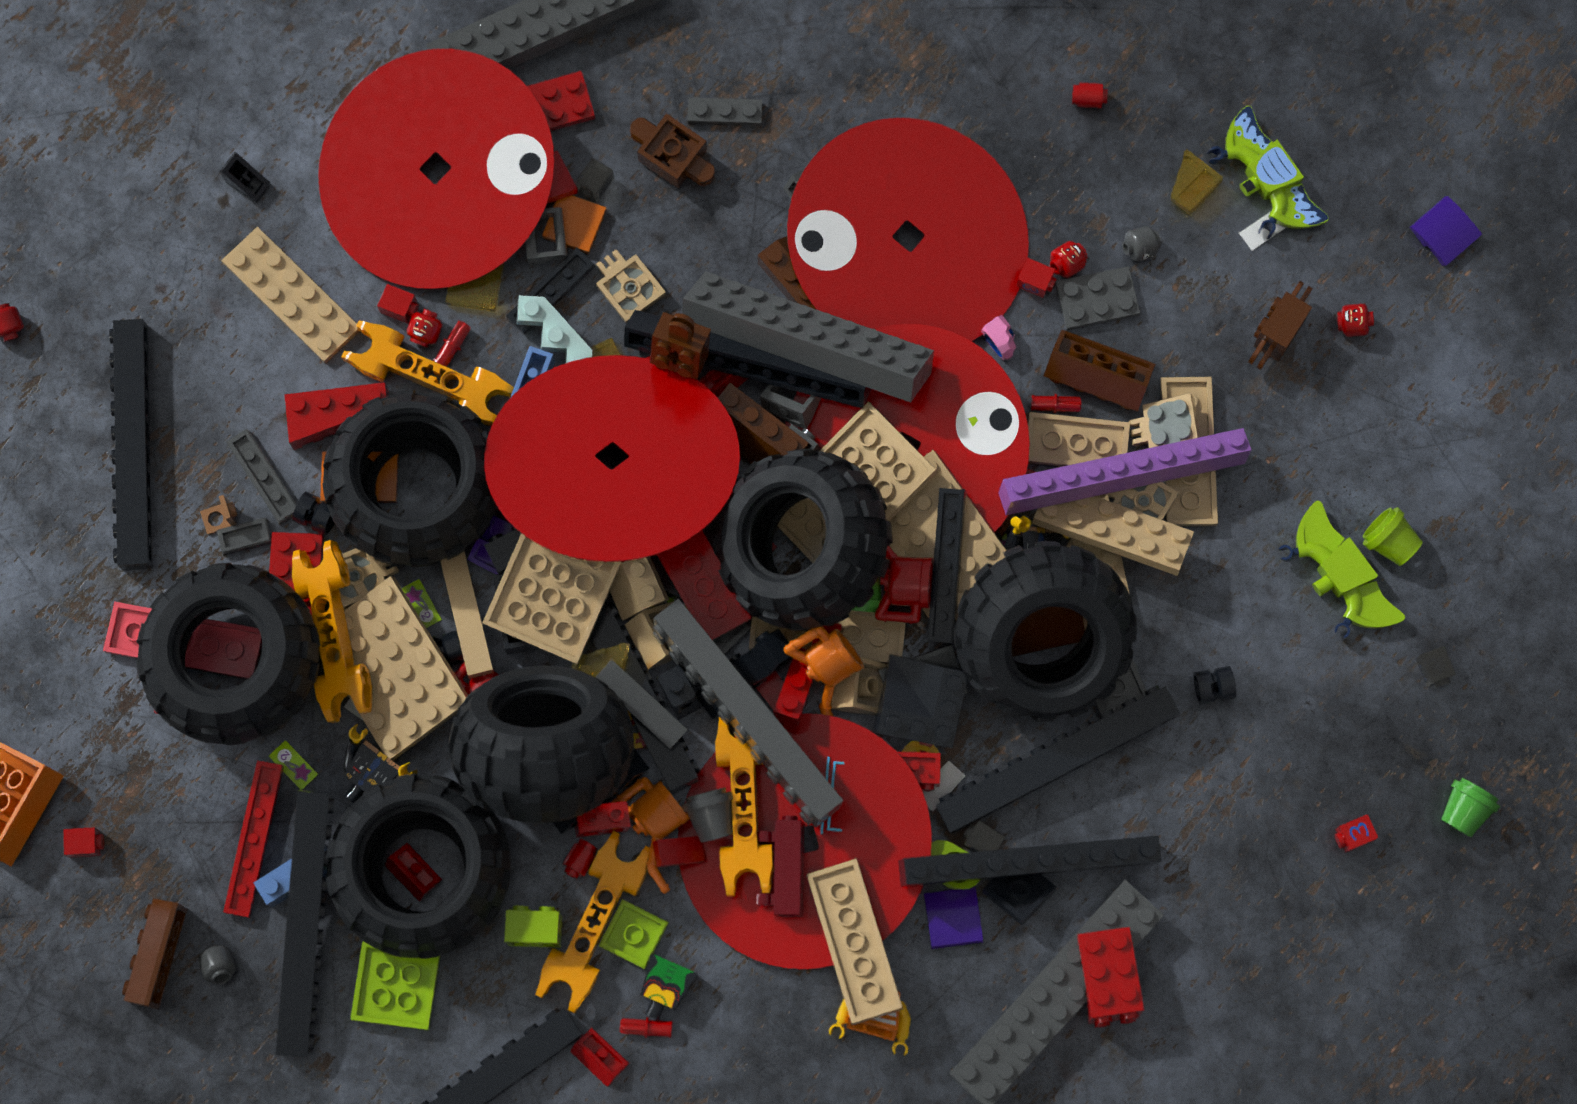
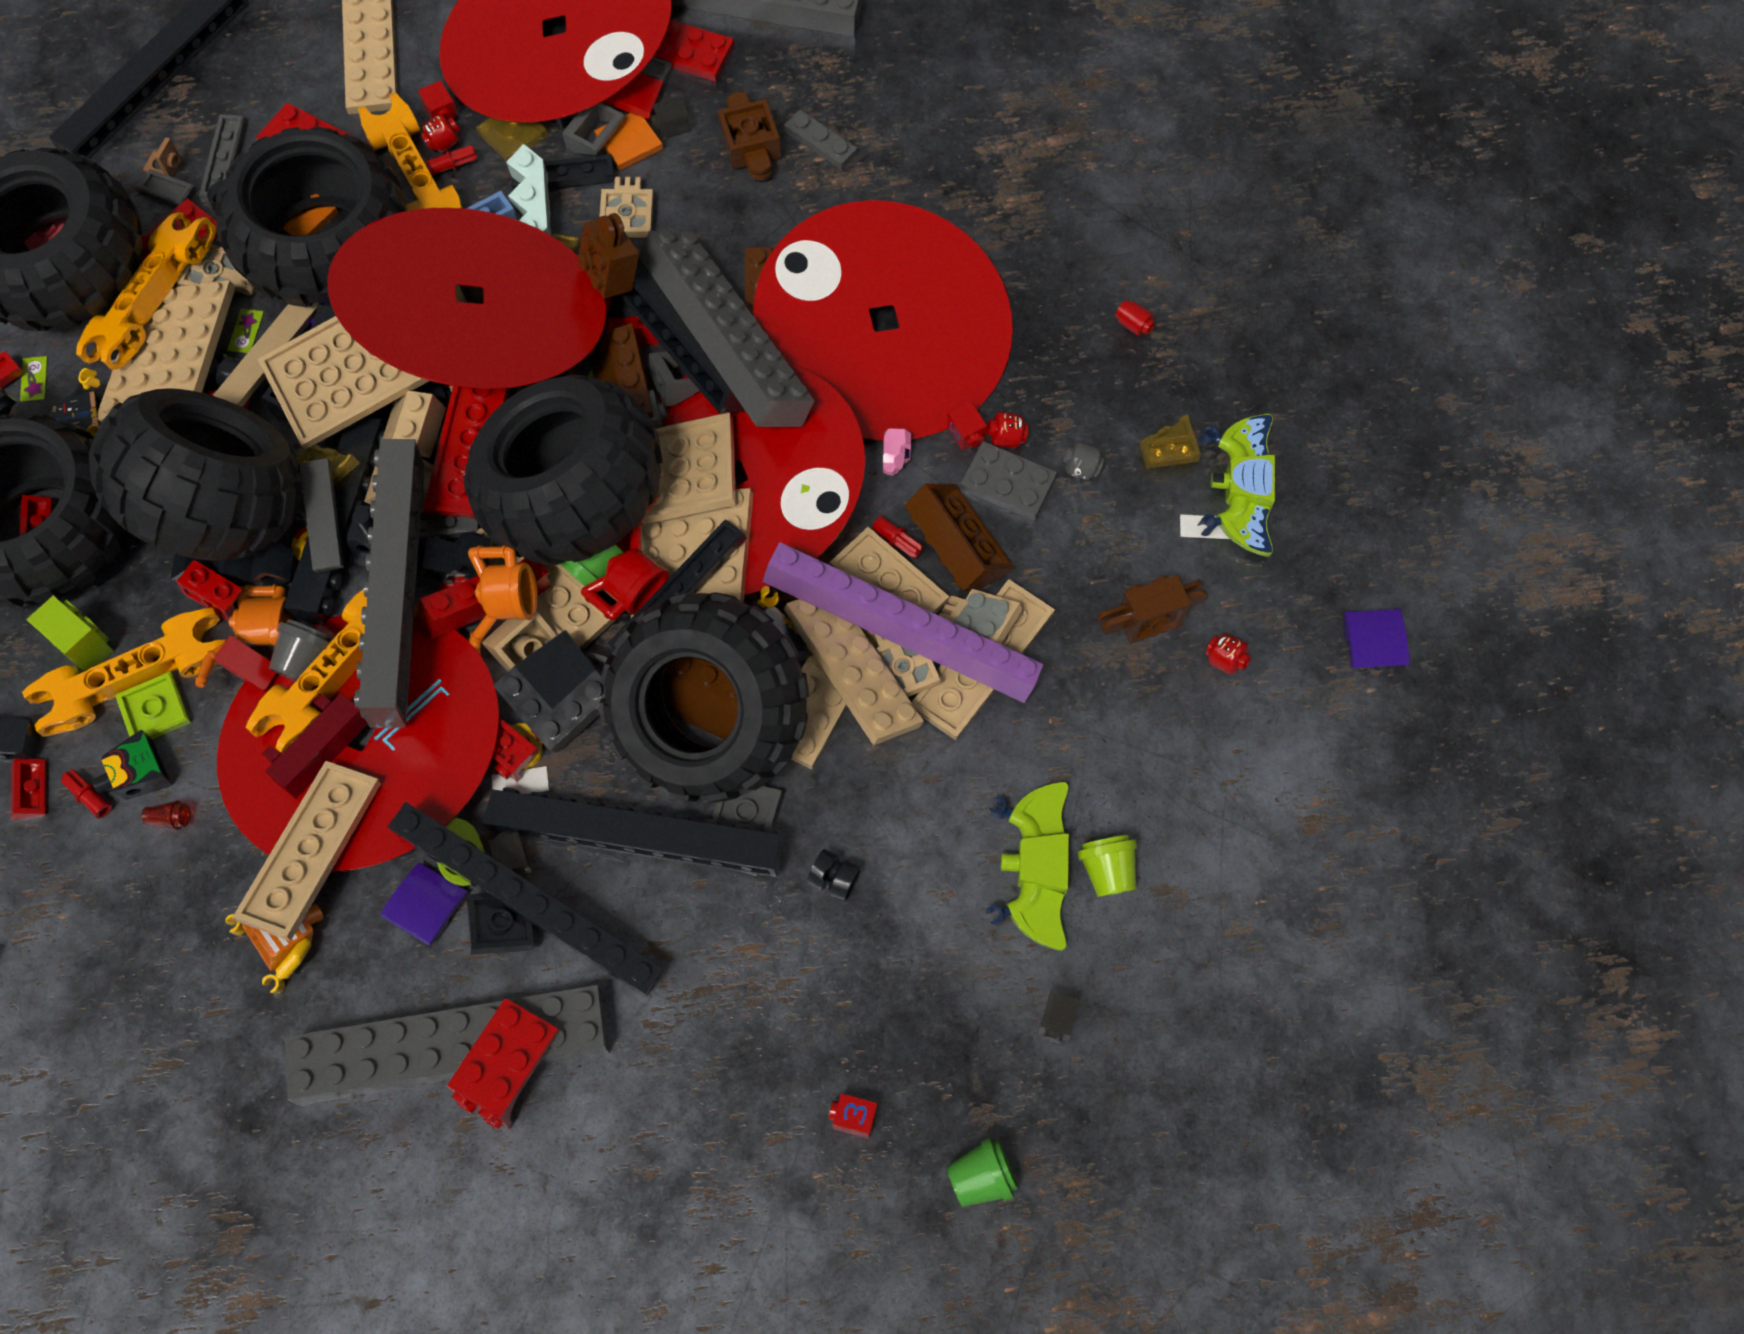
camera: 35 degrees right, 10 degrees down
red brick [562,839,597,879] -> none
none -> clear red cone [141,800,191,830]

